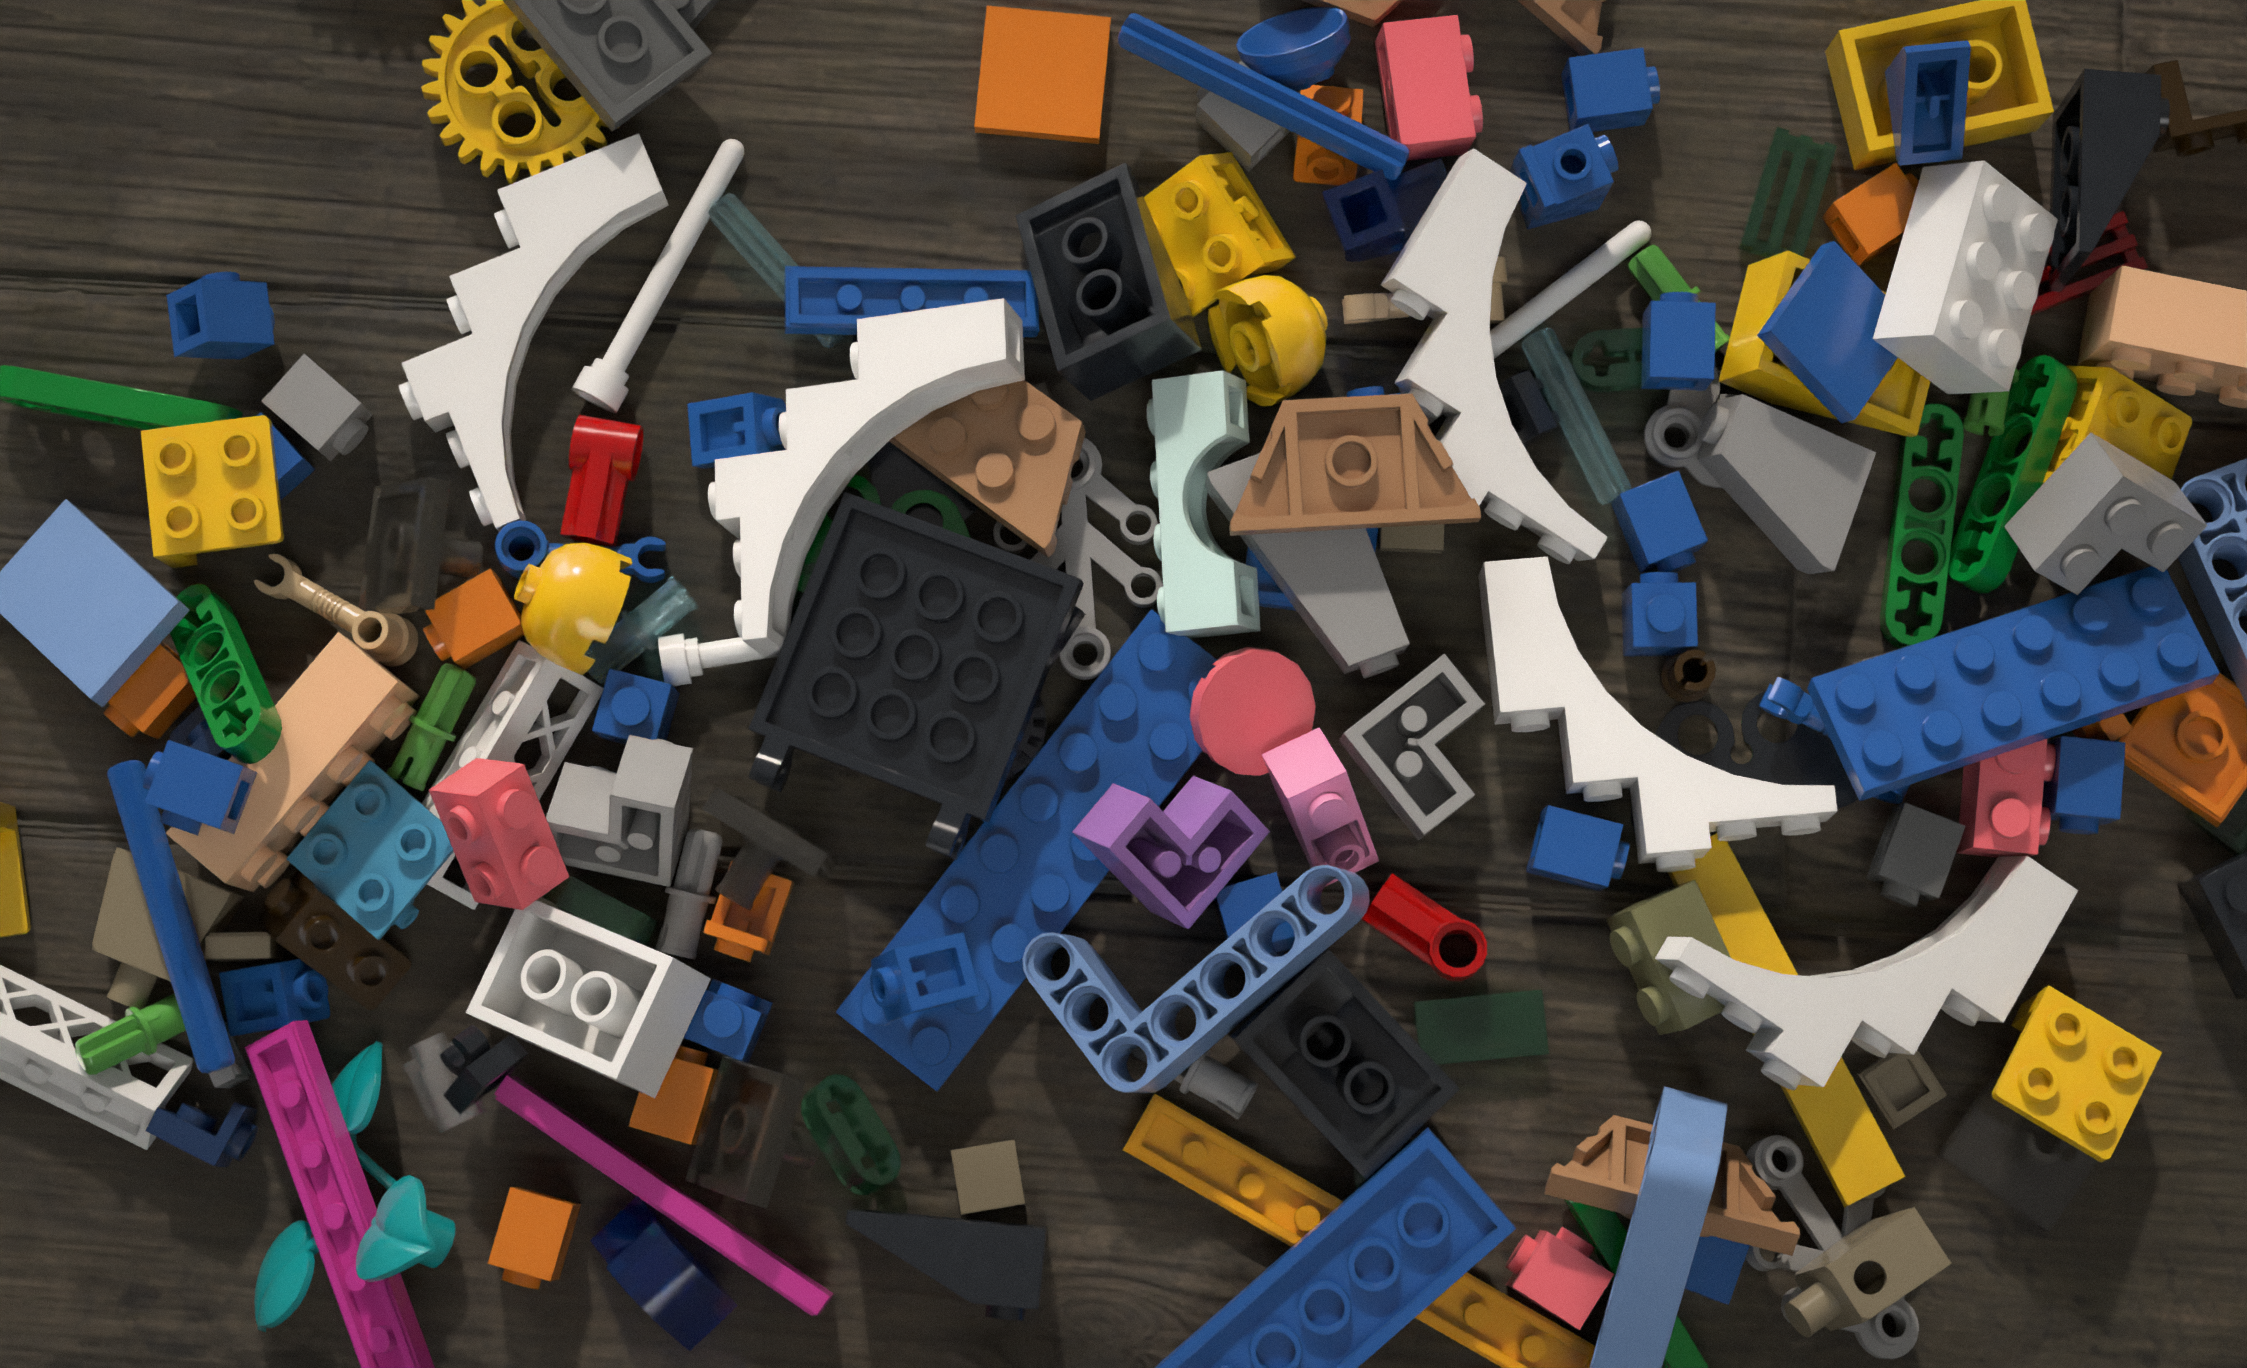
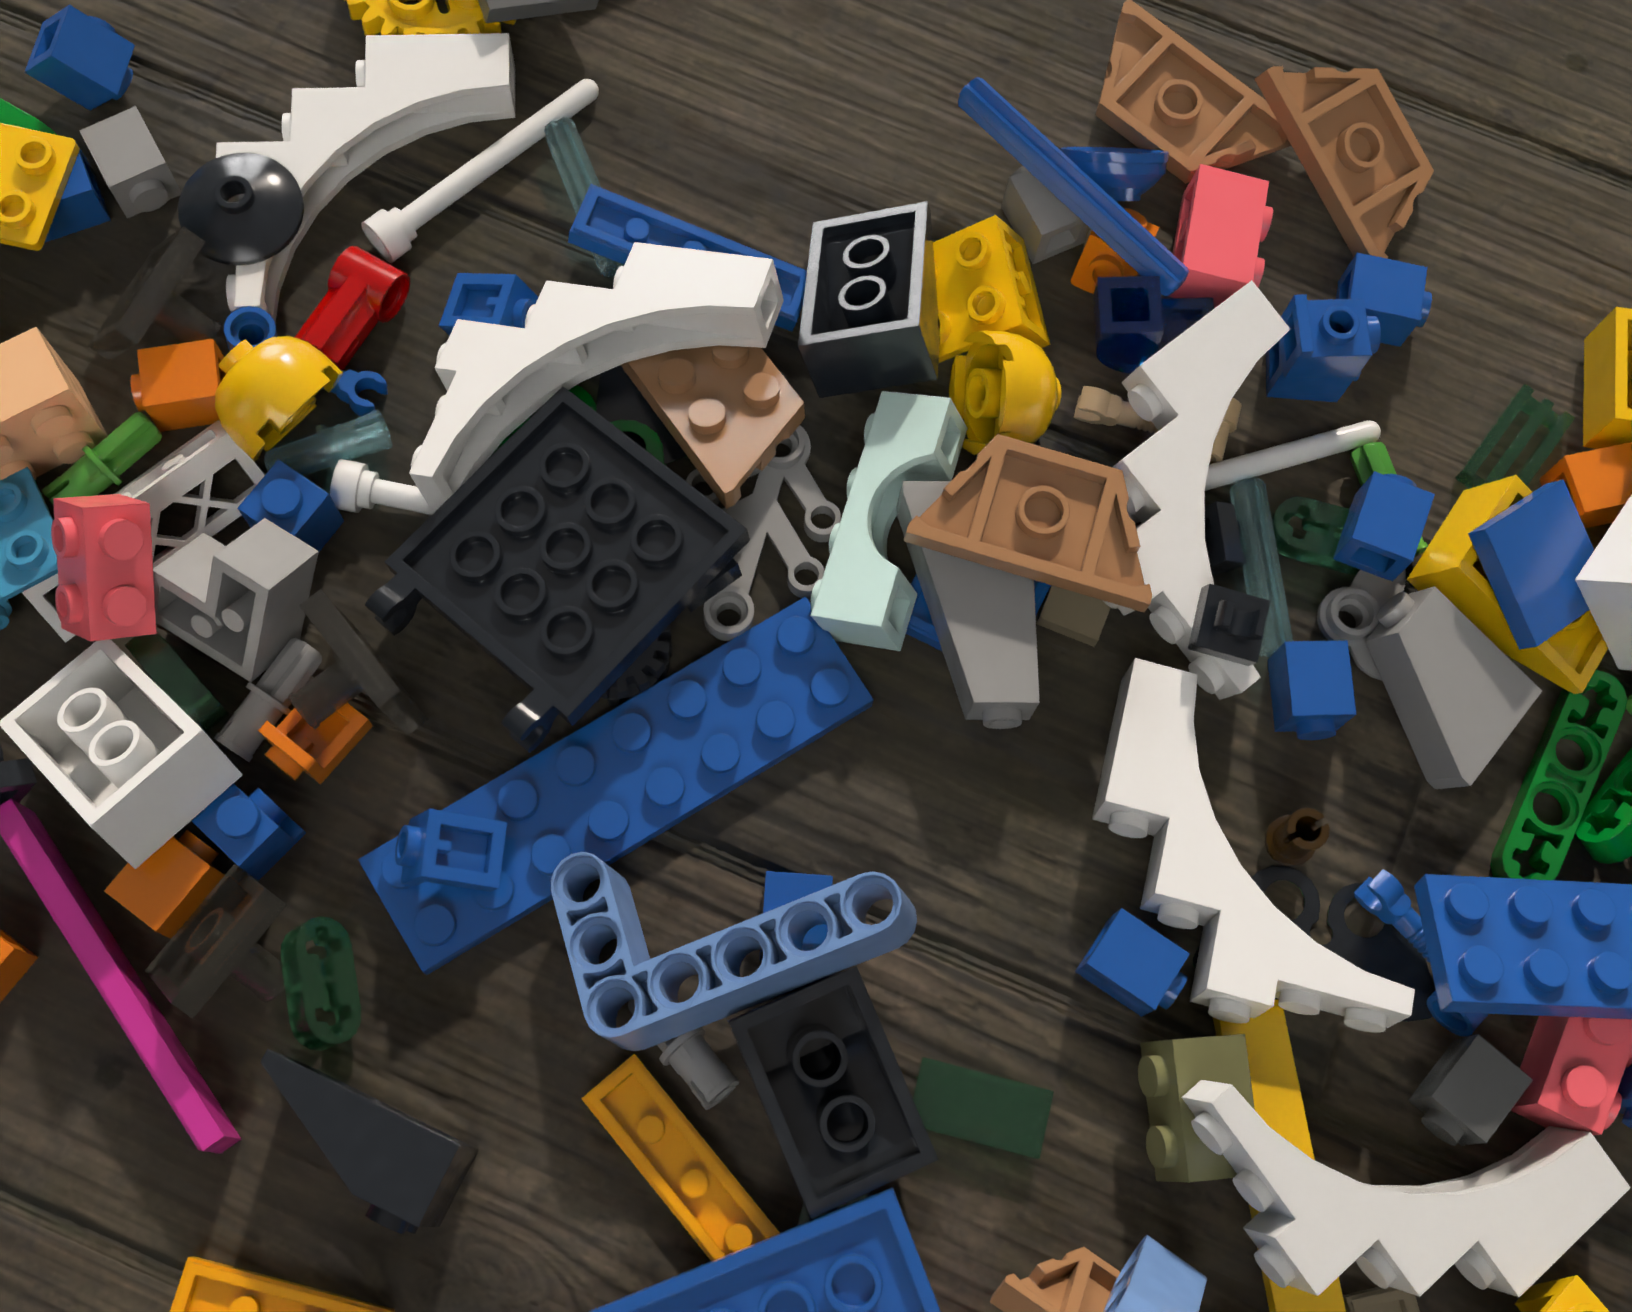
camera: 15 degrees right, 10 degrees down
tan brick [254,554,418,666] -> none
clear blue brick [590,1196,738,1351] -> none
dark tan tile [951,1139,1025,1215] -> none
orange tile [974,6,1111,144] -> none
medium lavender brick [1072,776,1270,929] -> none
coral tile [1190,647,1316,776] -> none
bright pink slope [1262,727,1379,887] -> none
light grey brick [1339,654,1485,841] -> none
red piece [1361,873,1487,981] -> none
blue brick [1621,572,1698,656] -> none
none -> black dish [178,153,304,266]
none -> black tile [1188,584,1271,666]

